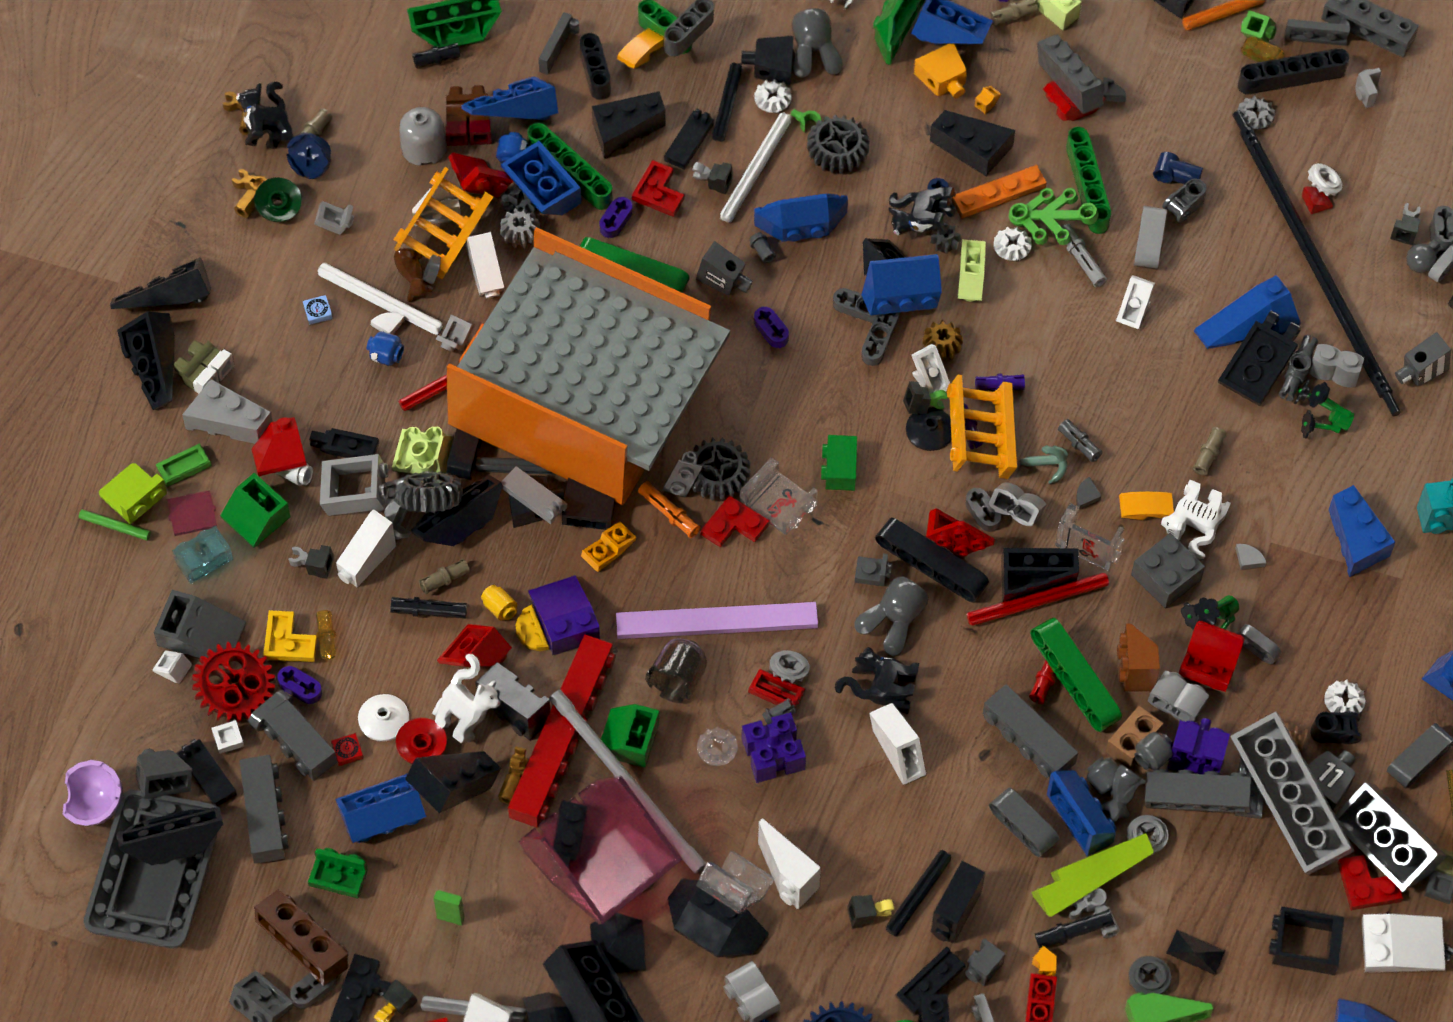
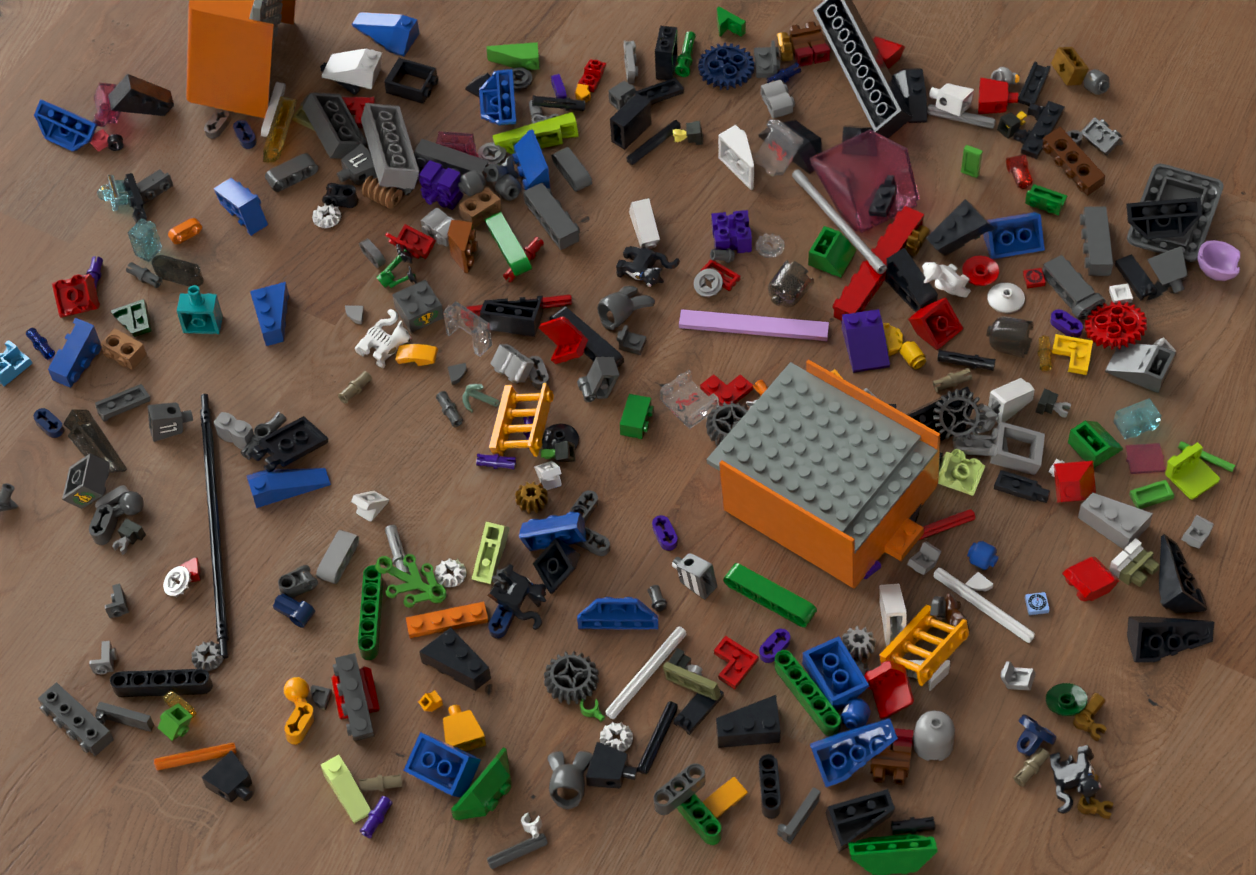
camera: 165 degrees left, 5 degrees down
plant [1294,379,1354,439] -> none
none -> dark grey bracket [105,583,129,618]
none -> light orange beam [283,677,314,744]
none -> clear pink hinge [436,131,479,158]
none -> blue wedge [479,69,517,125]
none -> dark purple beam [551,74,567,99]
none -> dark grey hinge [577,357,619,402]
none -> olive tile [663,662,721,700]
none -> black wedge [825,789,895,853]
none -> clear smoke cylinder [986,316,1034,358]
none -> clear red piece [1006,154,1033,190]
none -> red slope [1062,557,1119,601]
none -> light grey bracket [1181,515,1214,549]

